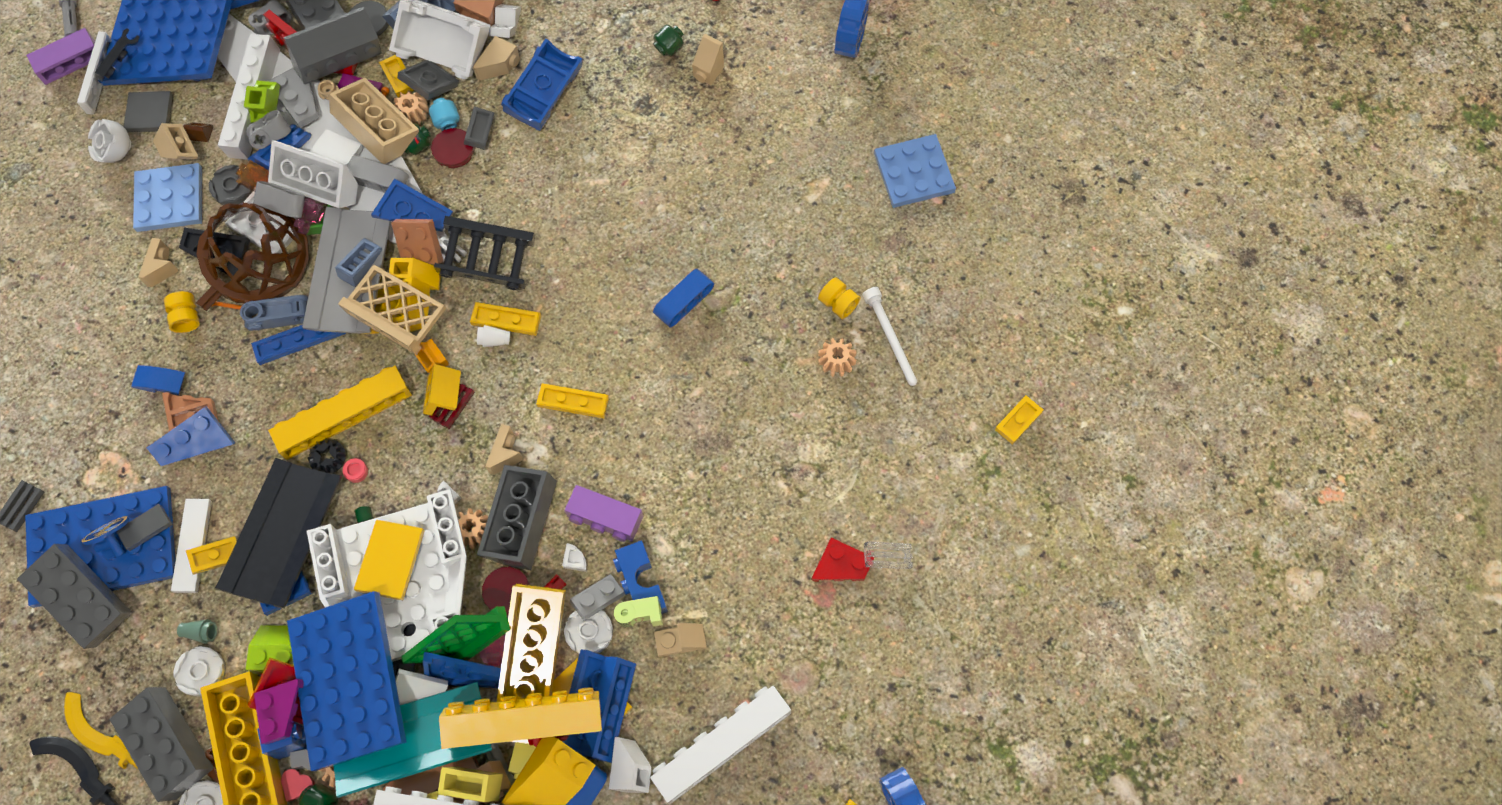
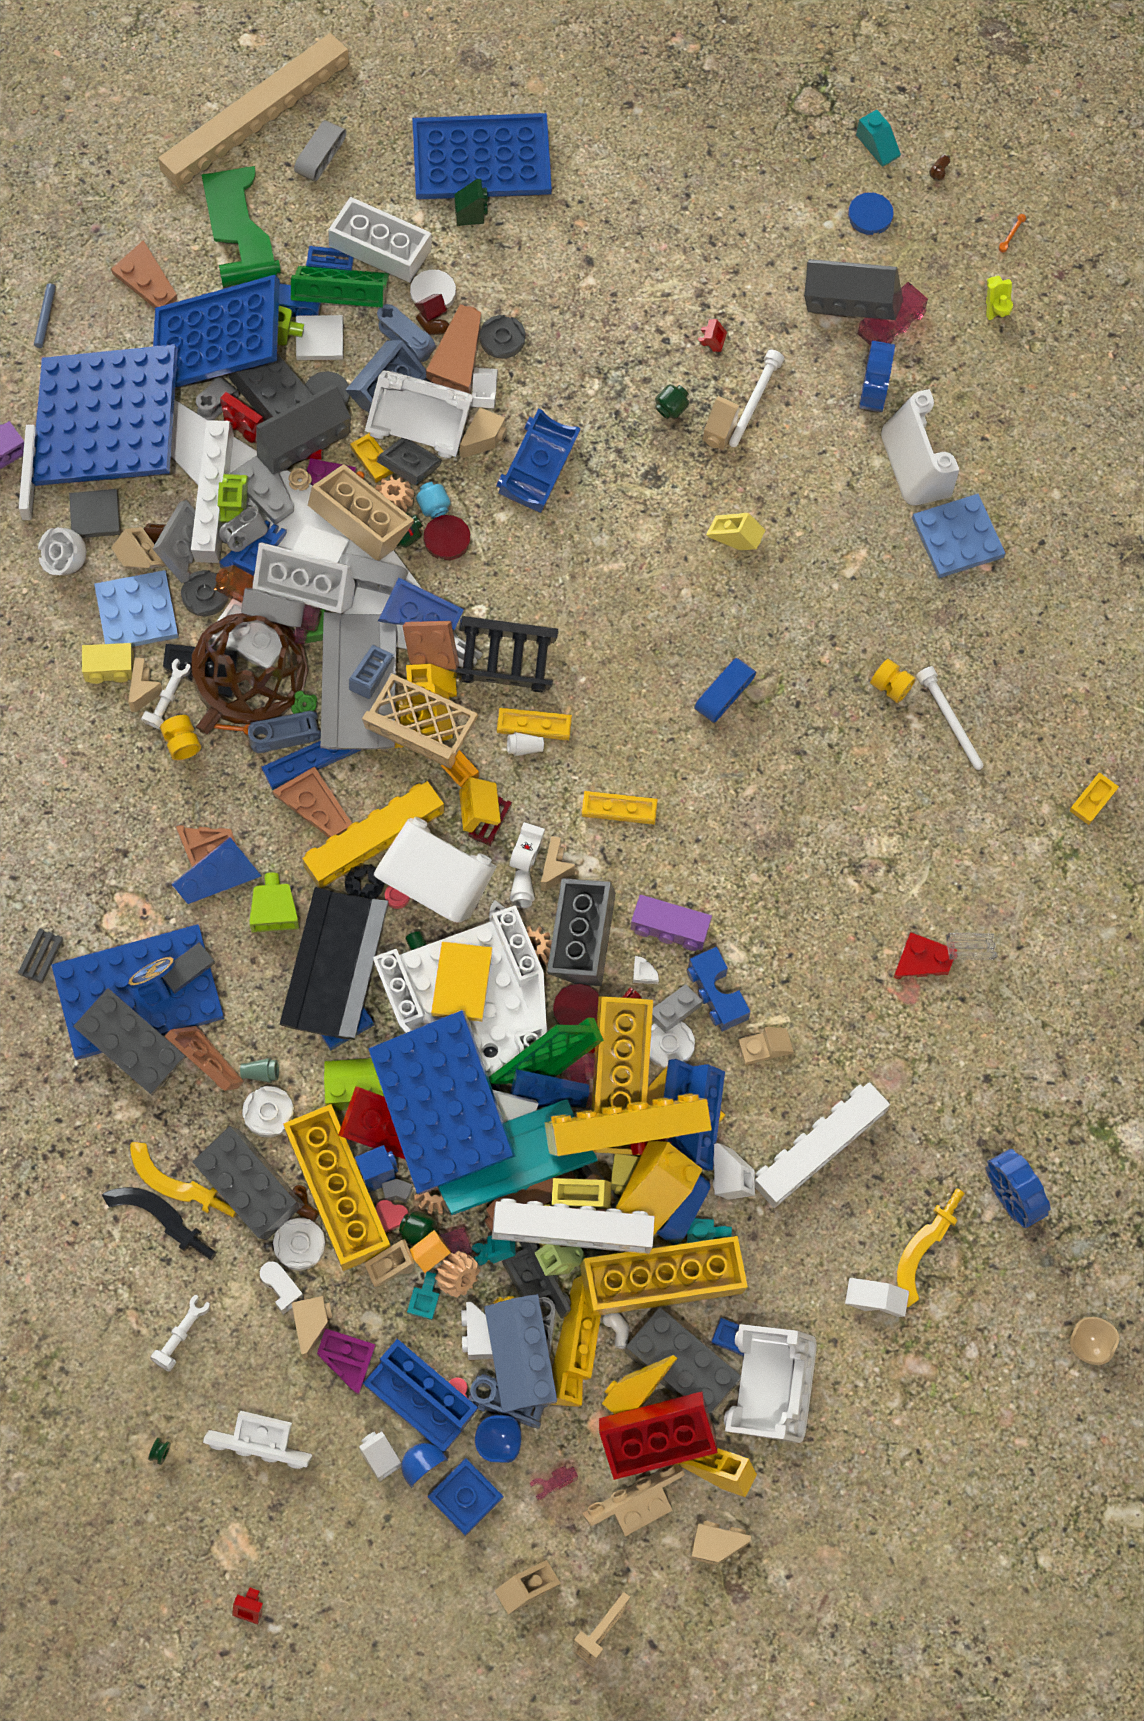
camera: 10 degrees left, 0 degrees up
black plate [94,28,140,82] -> none
blue slope [131,365,185,396] -> none
white tile [171,499,212,593] -> none
yellow plate [185,536,237,575] -> none
magenta wing [254,679,304,744] -> none
dark grey tile [464,106,495,150] -> none
yellowish green leg [614,596,663,627] -> none
light nougat gear [818,338,857,377] -> none
none -> light yellow piece [82,643,134,684]
none -> white piece [141,659,191,730]
none -> light grey wing [152,500,195,583]
none -> nougat wing [164,1026,244,1091]
none -> lime torso [249,872,299,933]
none -> nougat wing [272,767,352,838]
none -> bright green plate [291,691,317,714]
none -> white windscreen [374,817,497,922]
none -> white leg [509,822,545,872]
none -> white cone [510,870,535,908]
none -> light yellow slope [706,513,766,550]
none -> white piece [729,350,784,447]
none -> white windscreen [881,389,959,505]

